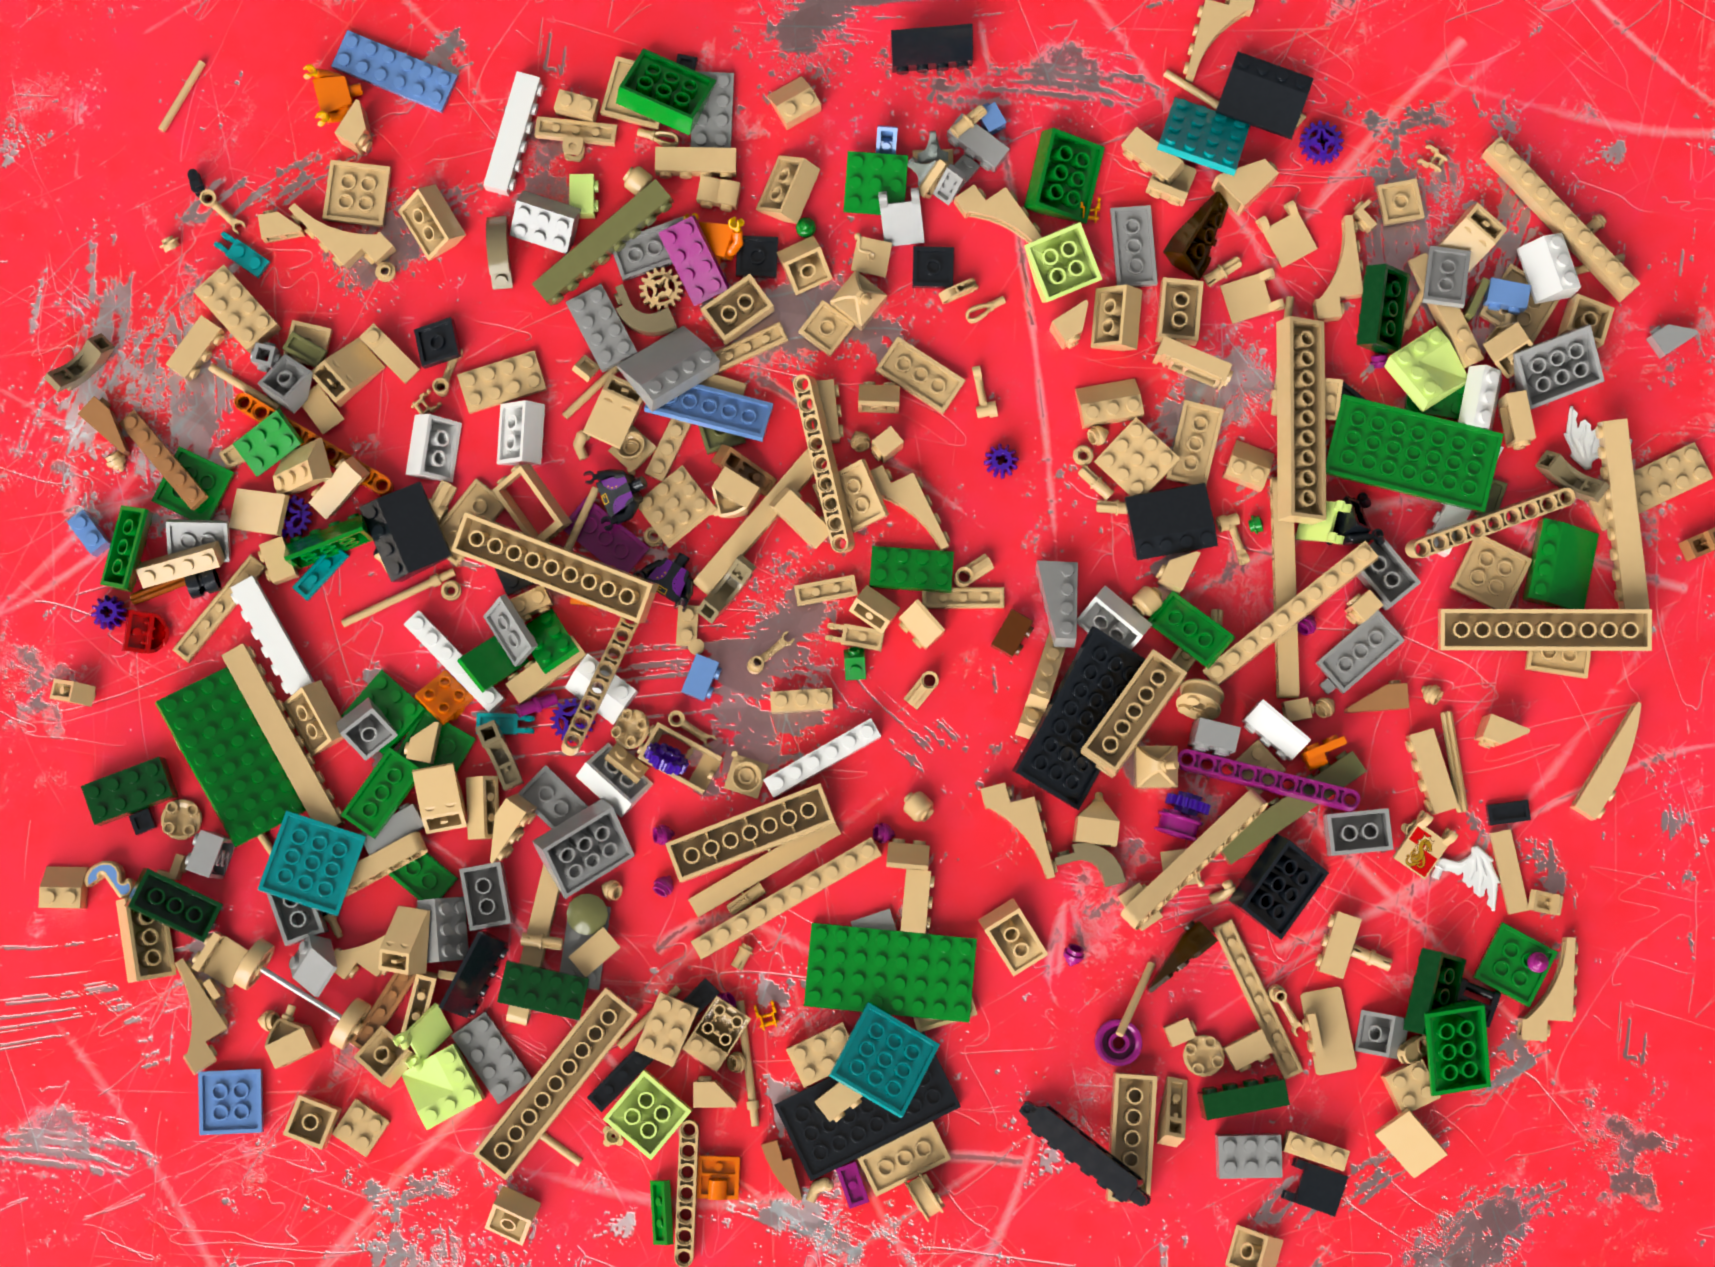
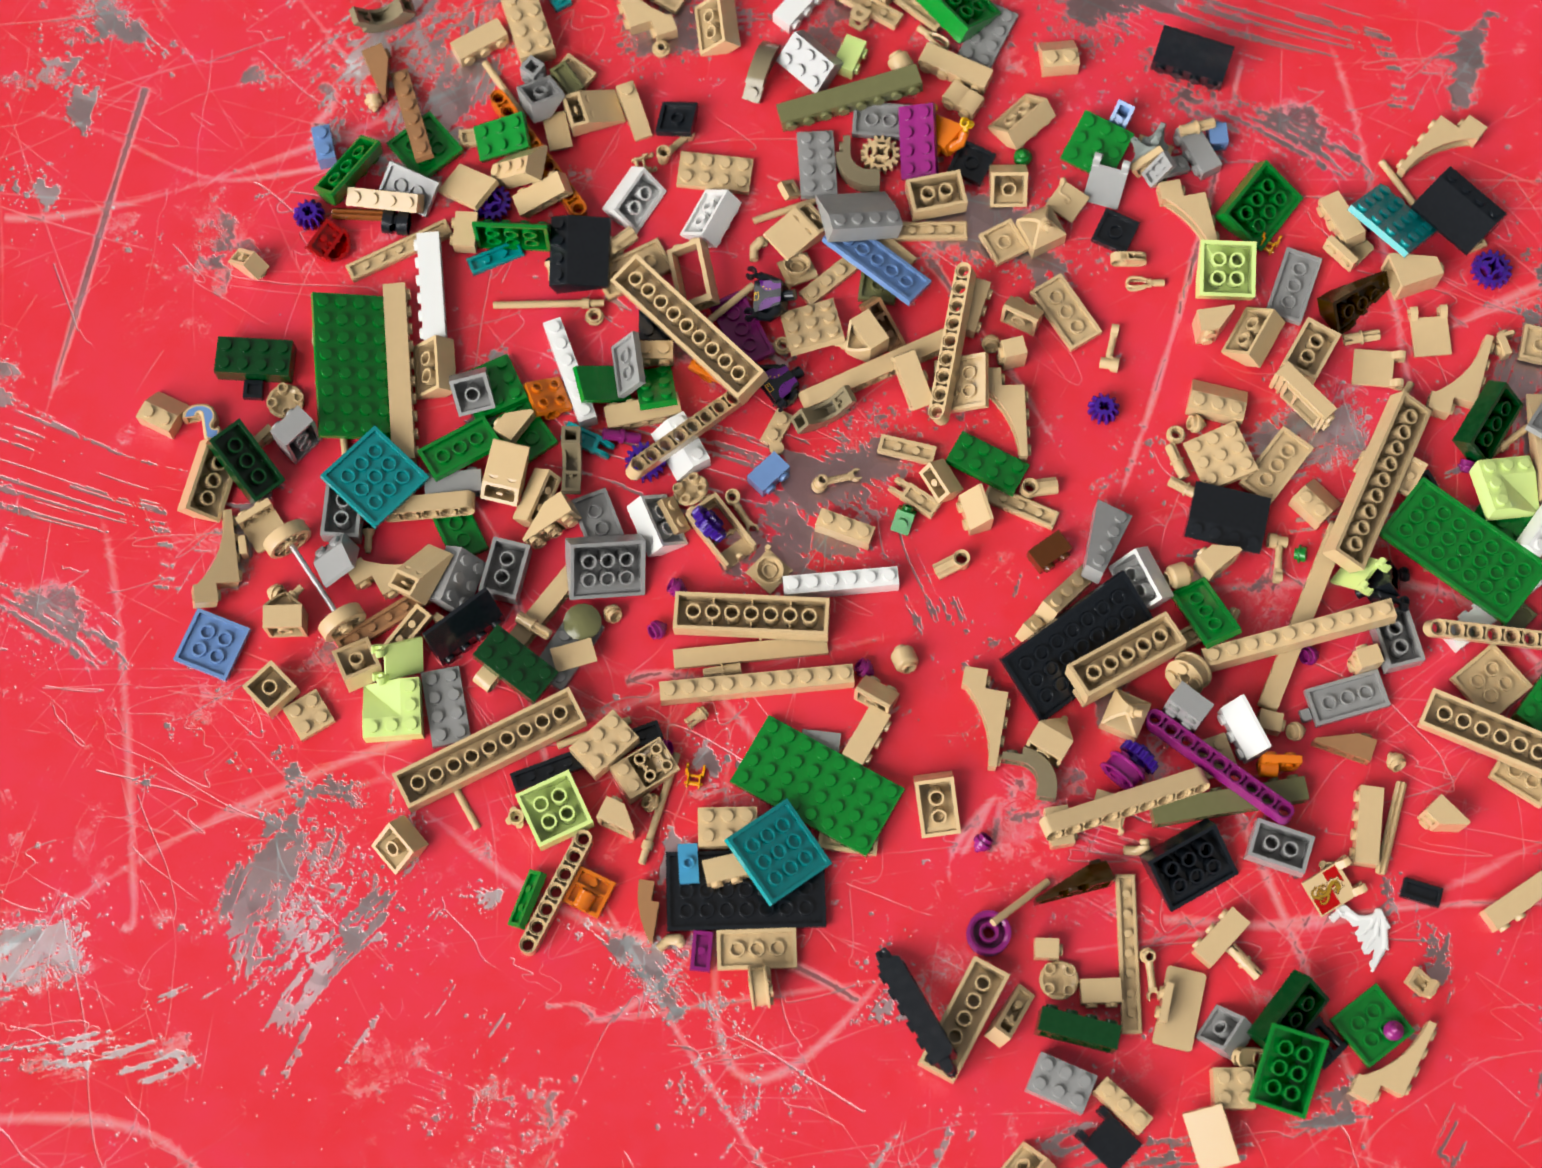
camera: 25 degrees right, 10 degrees down
tan tile [1489,829,1529,915] -> none
none -> dark azure plate [677,843,700,885]

